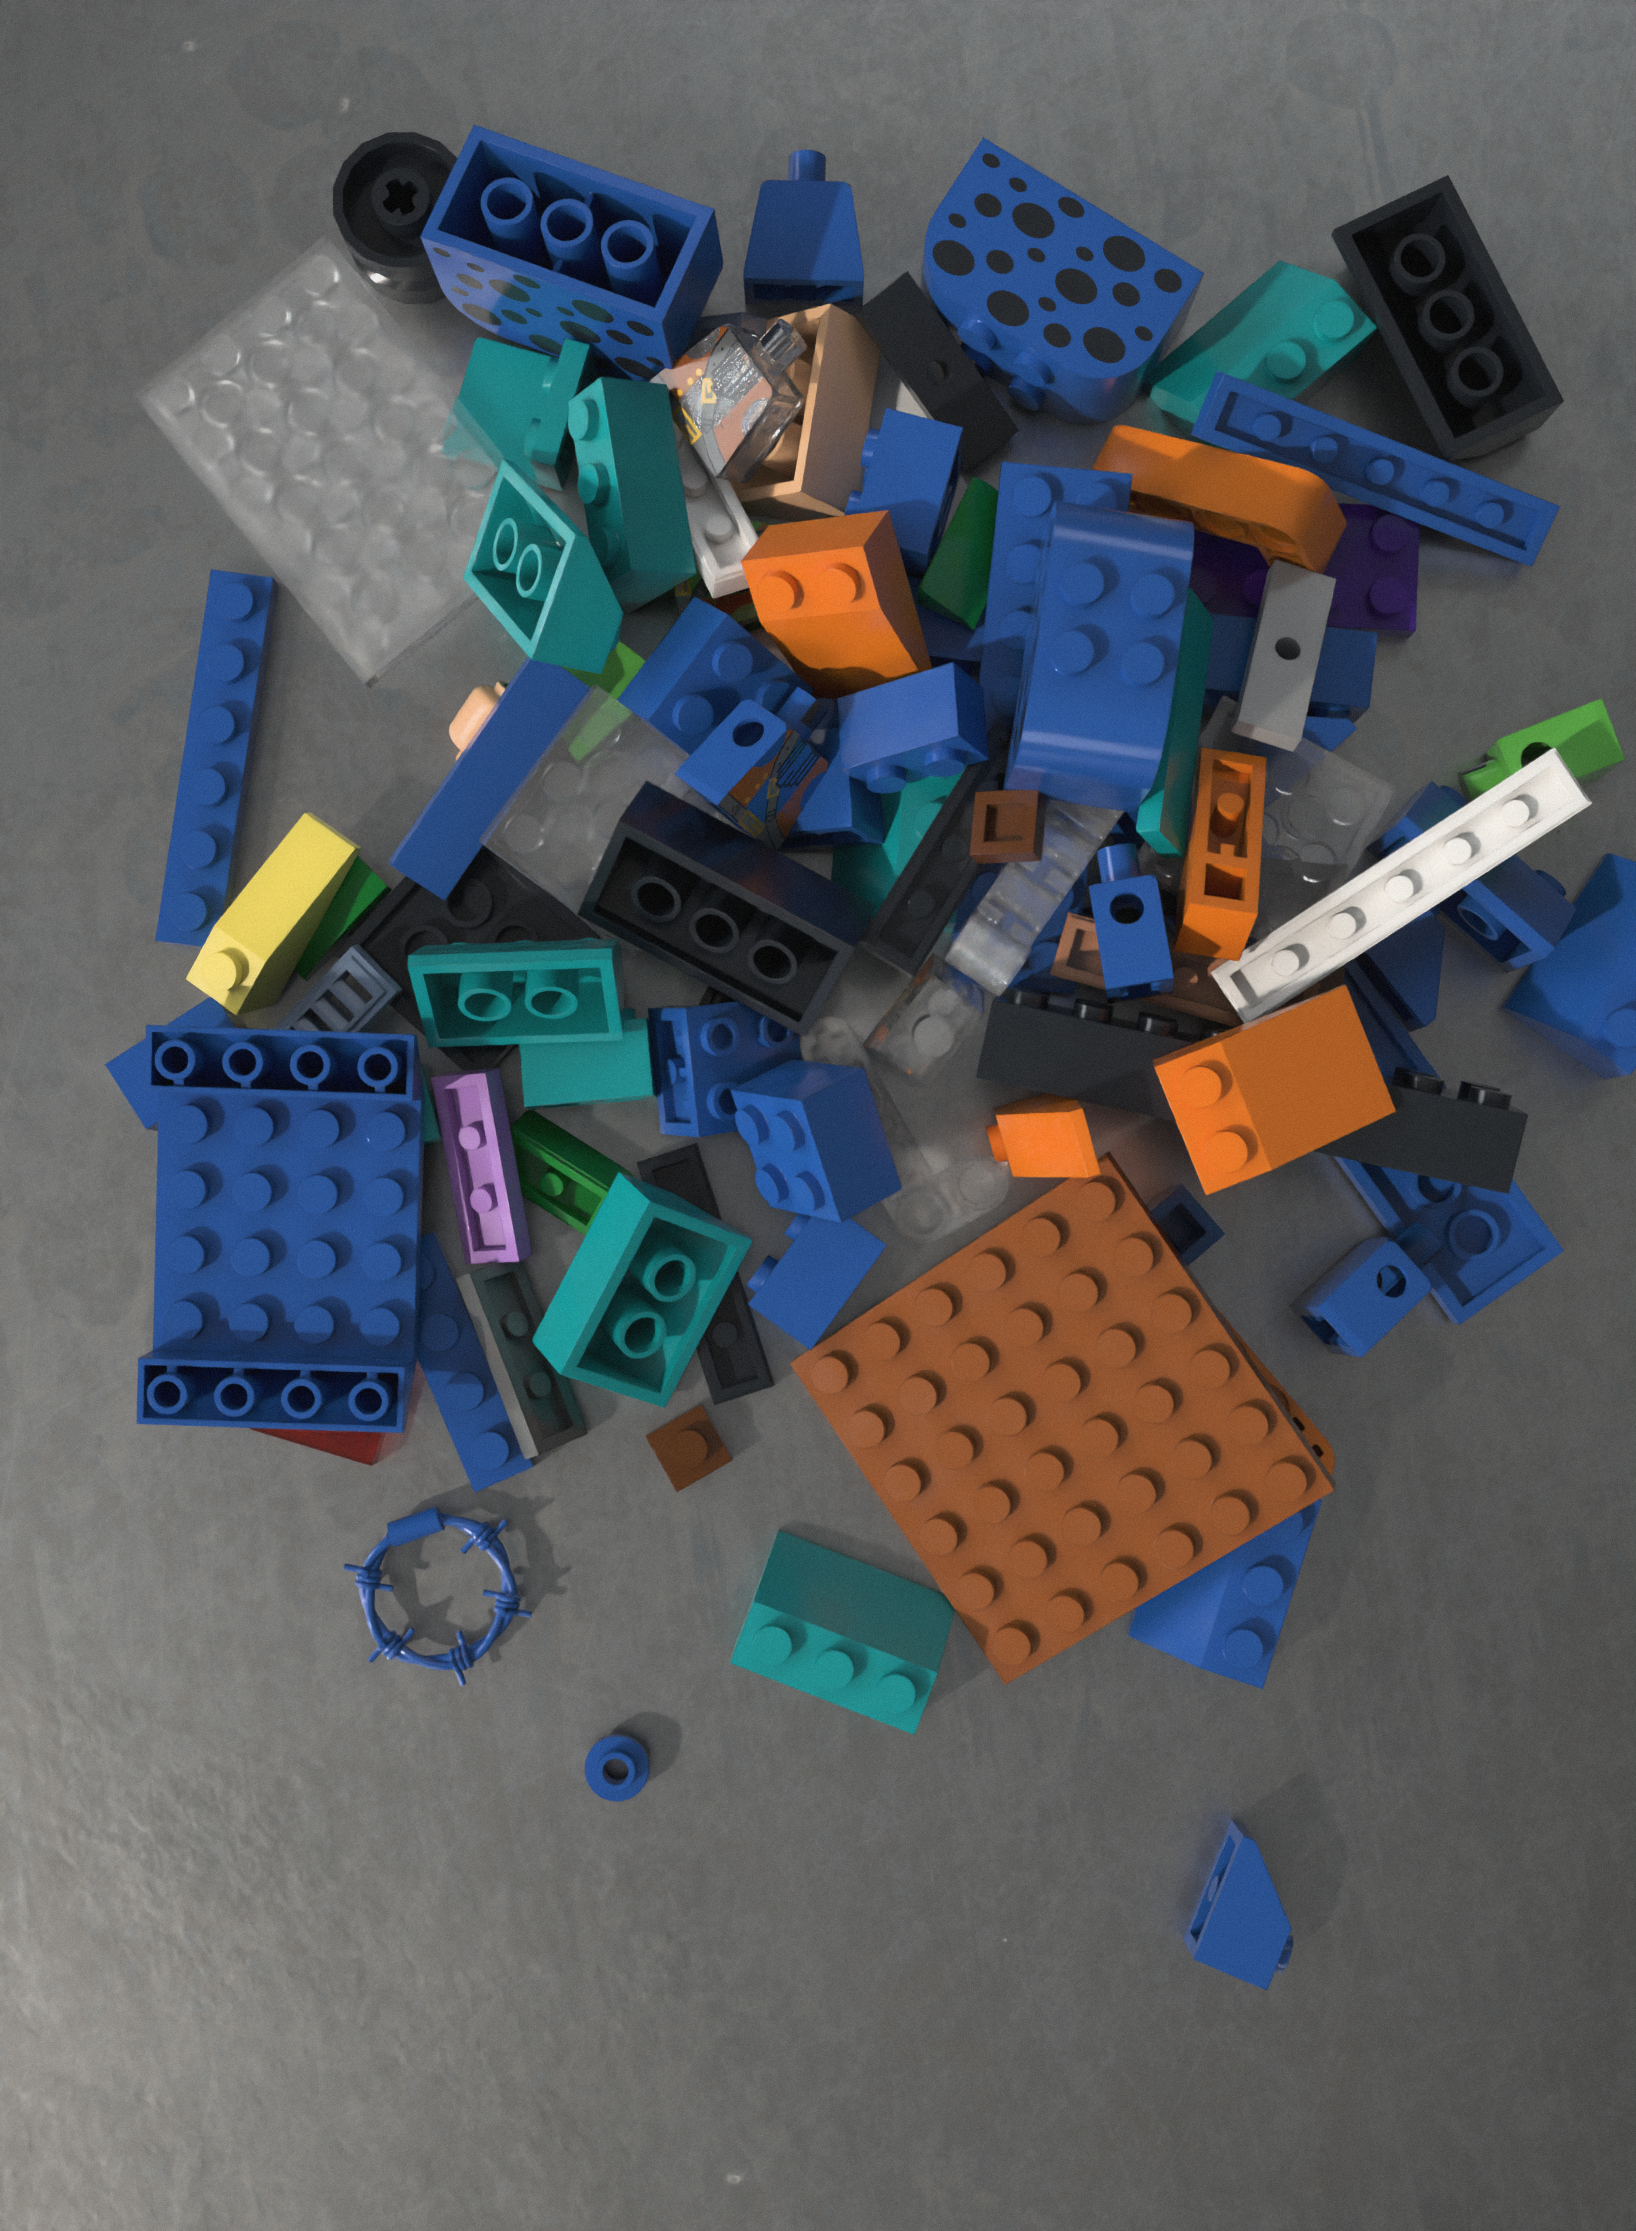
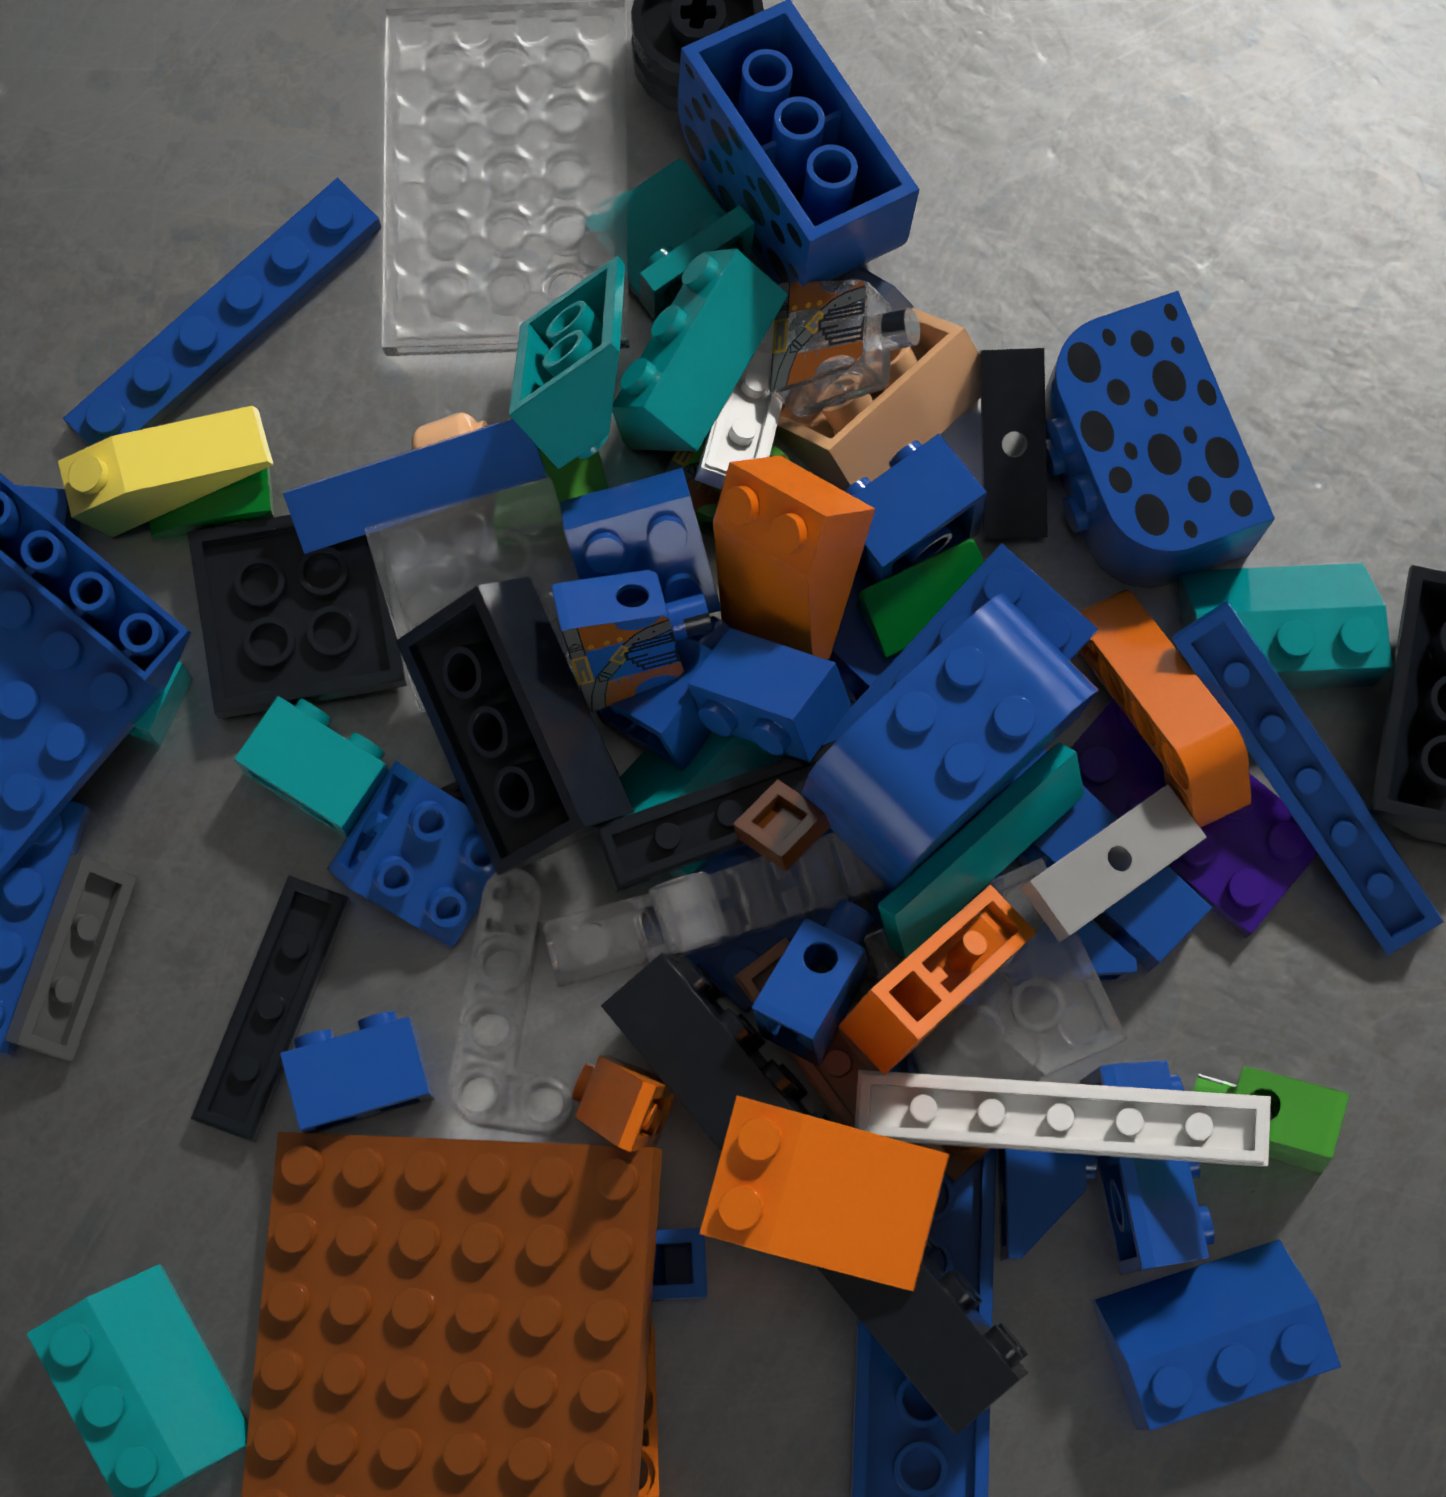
camera: 30 degrees right, 10 degrees down
sand blue slope [274,944,403,1033] -> none
teal slope [407,938,625,1047] -> none
medium lavender plate [431,1068,532,1264] -> none
green slope [510,1109,633,1236] -> none
teal slope [531,1172,753,1408] -> none
reddish brown plate [645,1403,733,1492] -> none
blue brick [730,1059,902,1223] -> none
blue torso [743,150,864,307] -> none
blue torso [1289,1222,1443,1357] -> none

